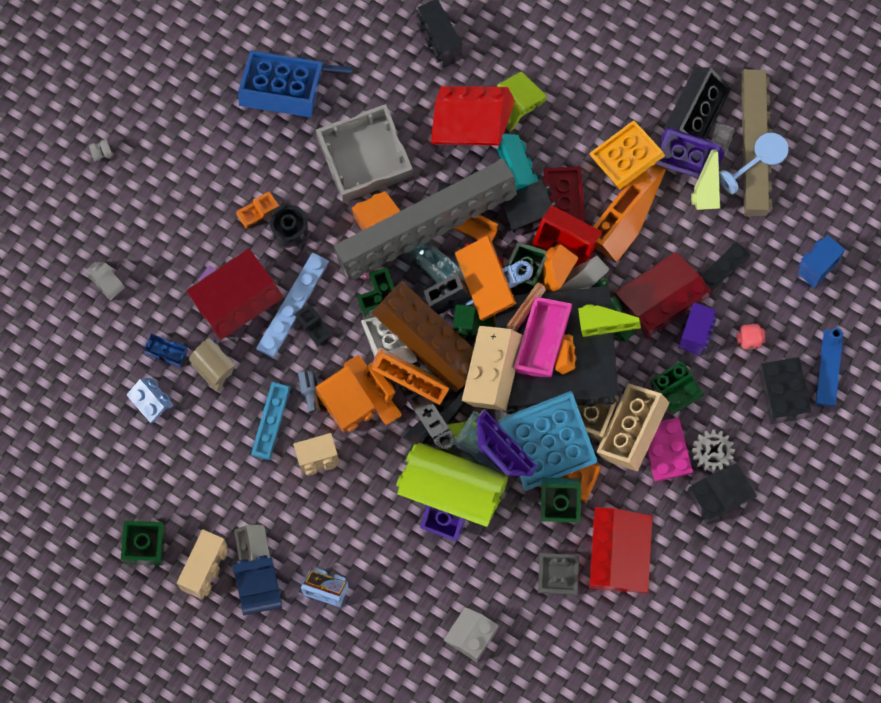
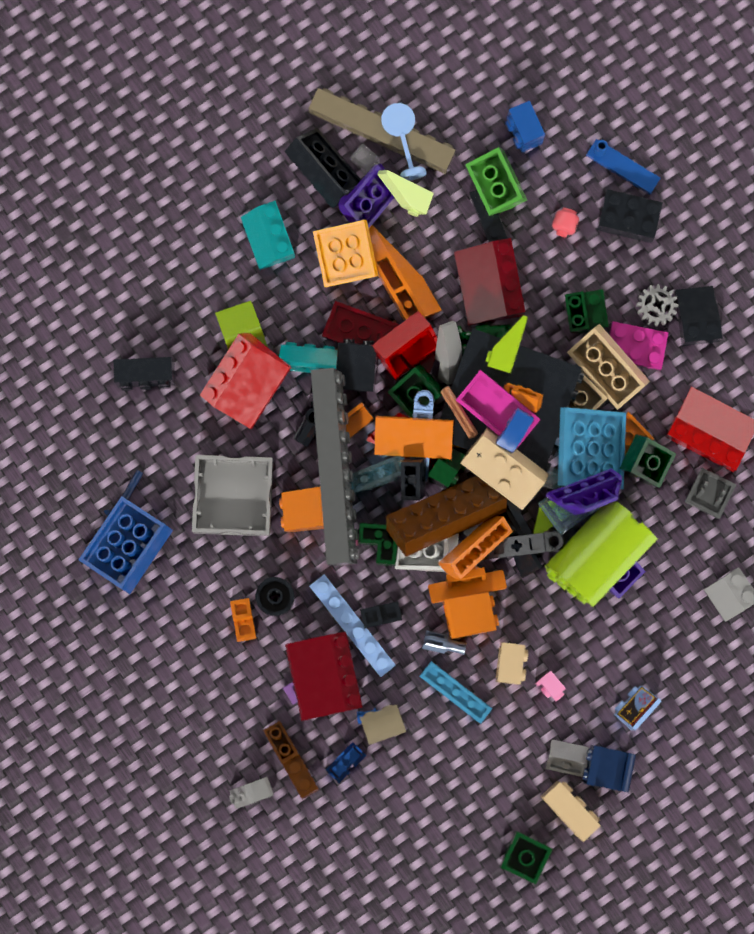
camera: 70 degrees left, 10 degrees up
light grey wheel [89,139,112,162] -> none
bracket [127,378,173,423] -> none
orange slope [542,244,578,293] -> none
dark purple brick [678,303,717,356] -> none
none -> teal slope [241,201,295,270]
none -> reddish brown slope [263,721,319,800]
none -> bright green slope [465,147,527,216]
none -> blue slope [496,408,534,453]
none -> bright pink brick [535,671,566,701]

